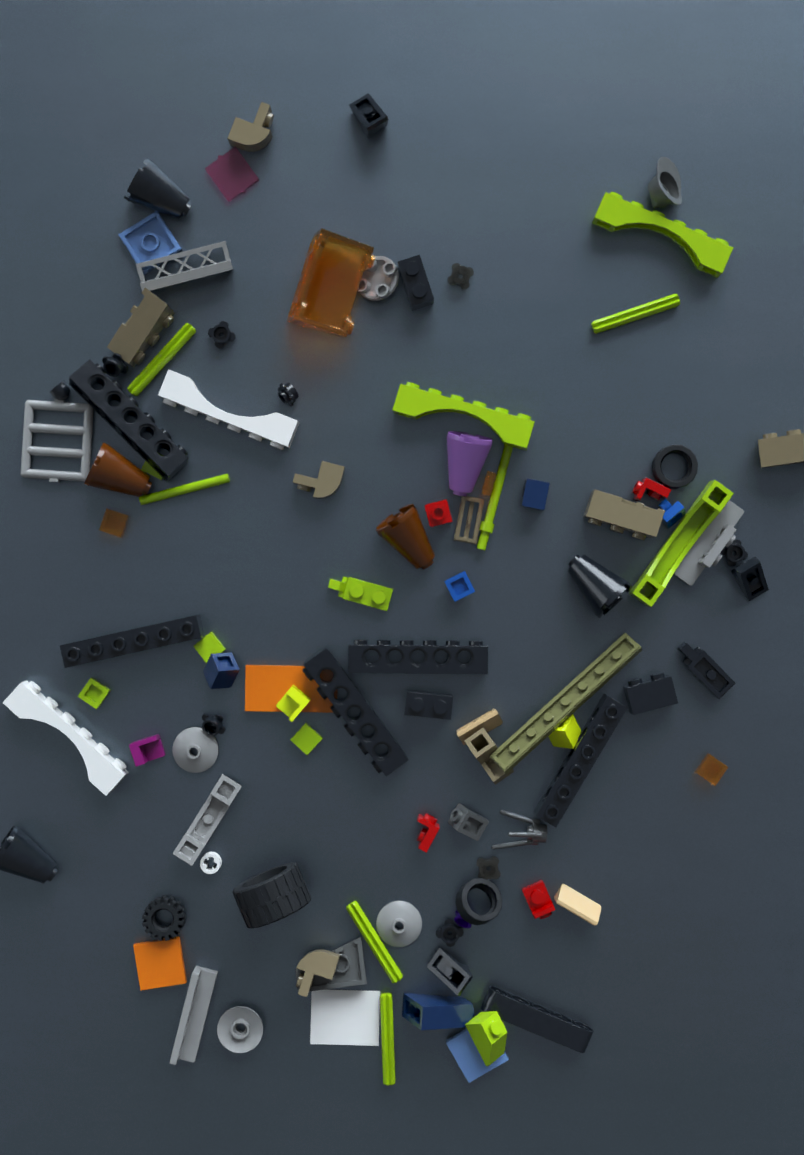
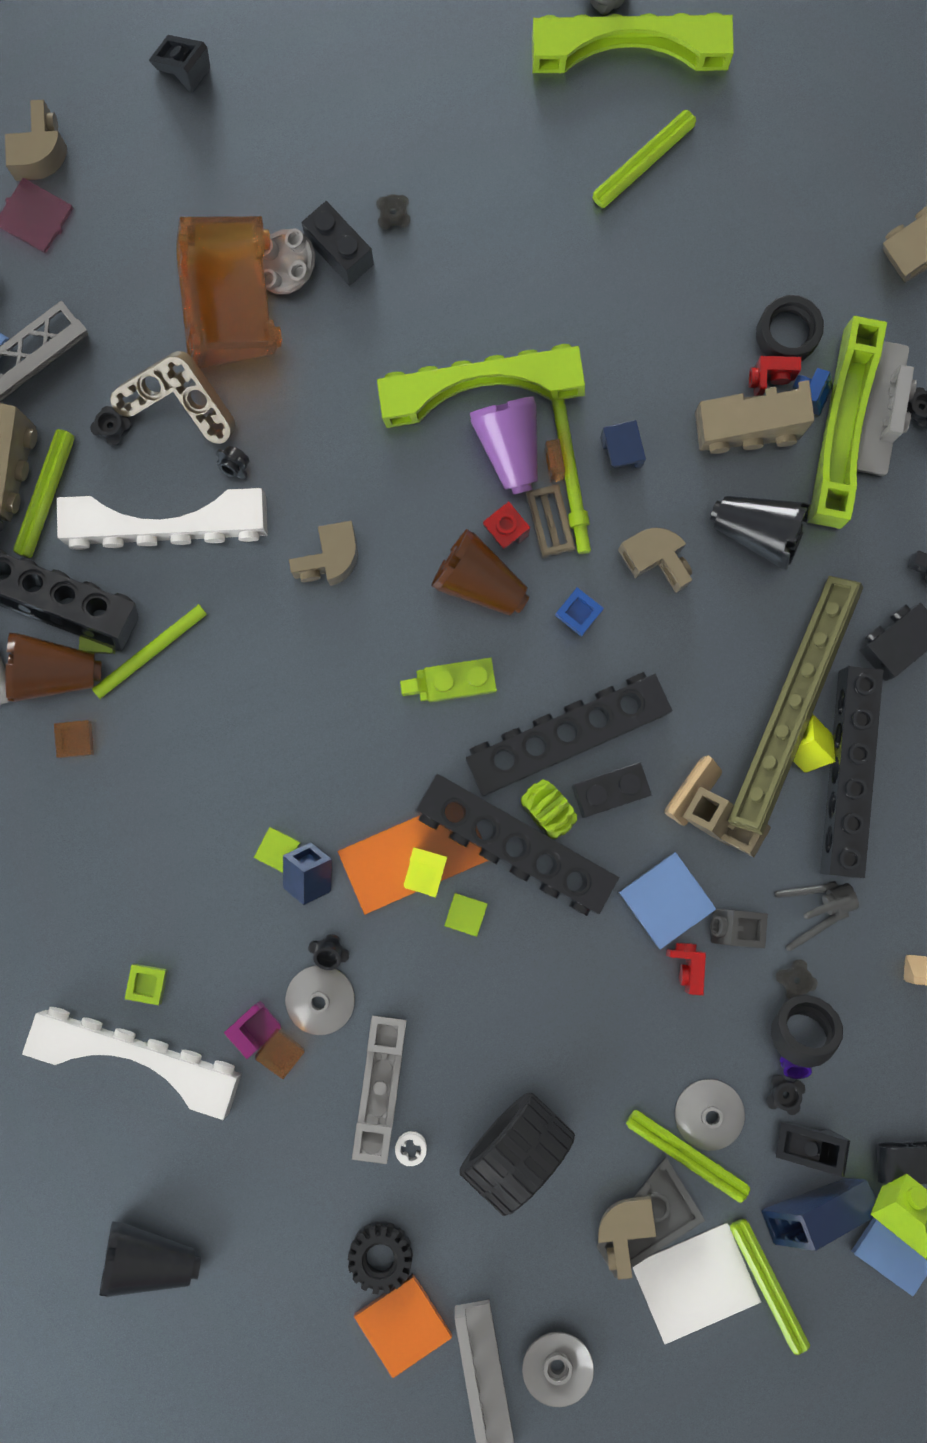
camera: 20 degrees left, 5 degrees down
black brick [60,614,205,668] -> none
red bracket [522,880,556,919] -> none
none -> dark tan beam [110,351,235,444]
none -> clear orange tile [255,1028,305,1079]
none -> lime gear [521,779,577,839]
none -> dark tan brick [618,528,692,593]
none -> medium blue tile [619,852,716,949]

